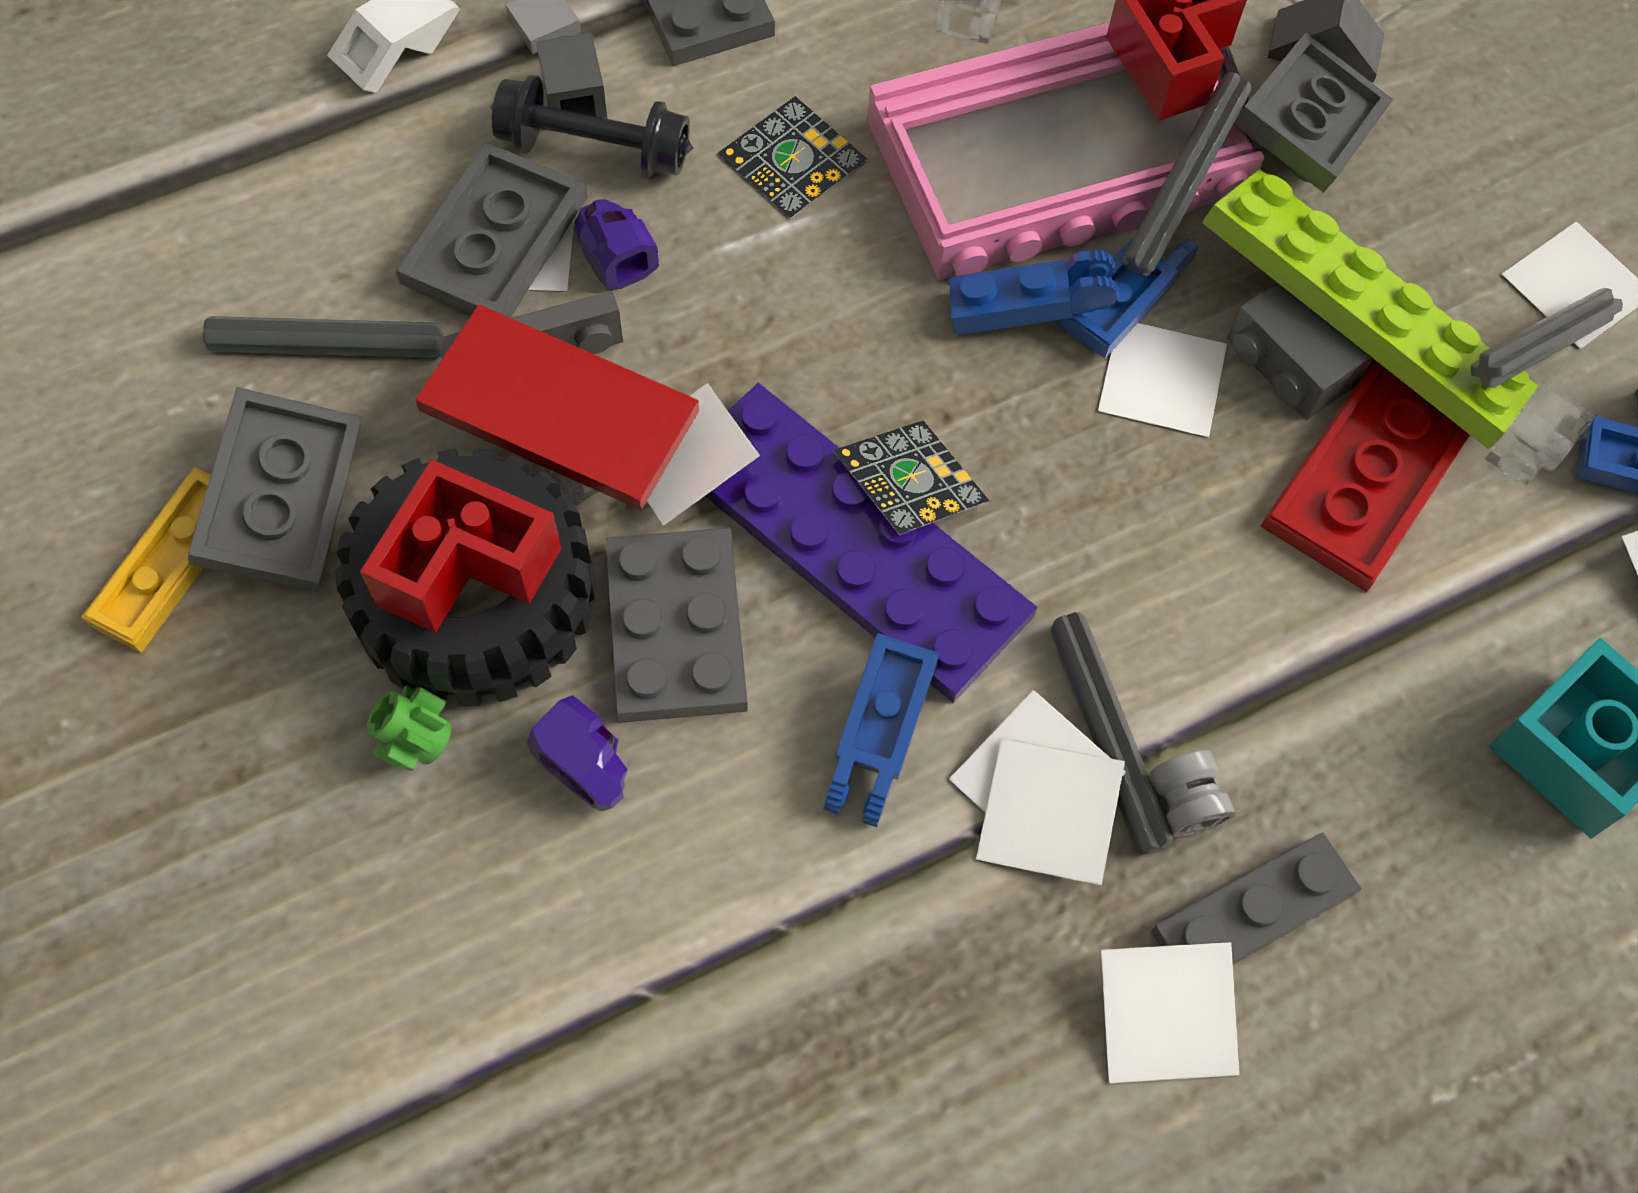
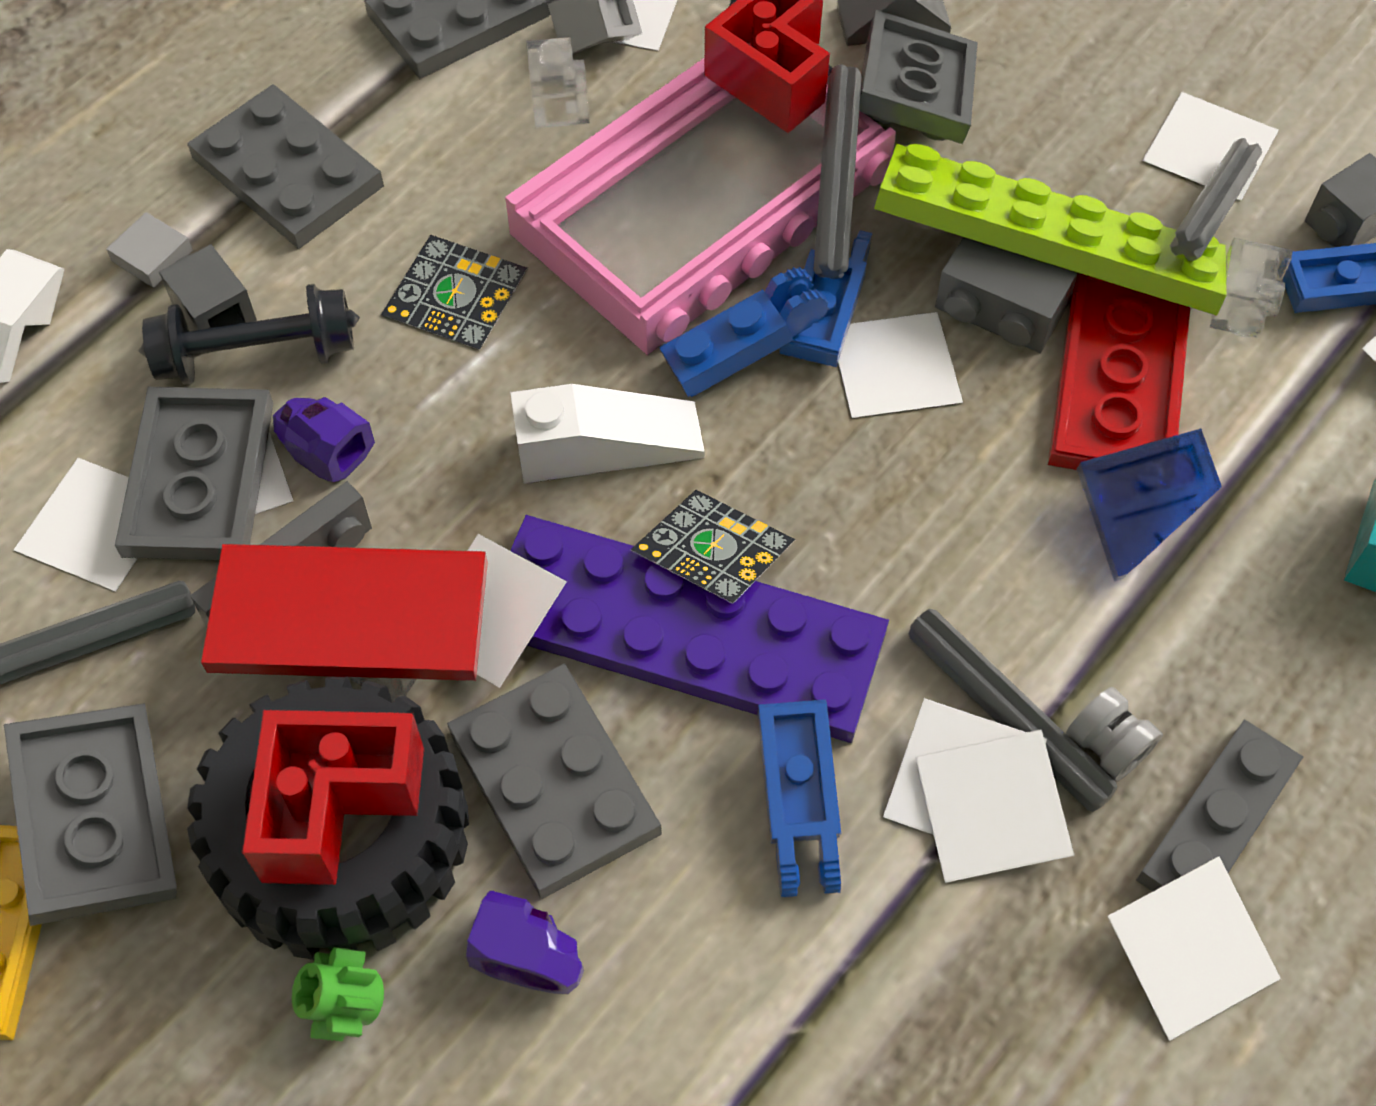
camera: 20 degrees left, 5 degrees down
none -> white sticker [14,458,138,592]
none -> white slope [510,384,705,484]
none -> clear blue wing [1077,428,1222,581]

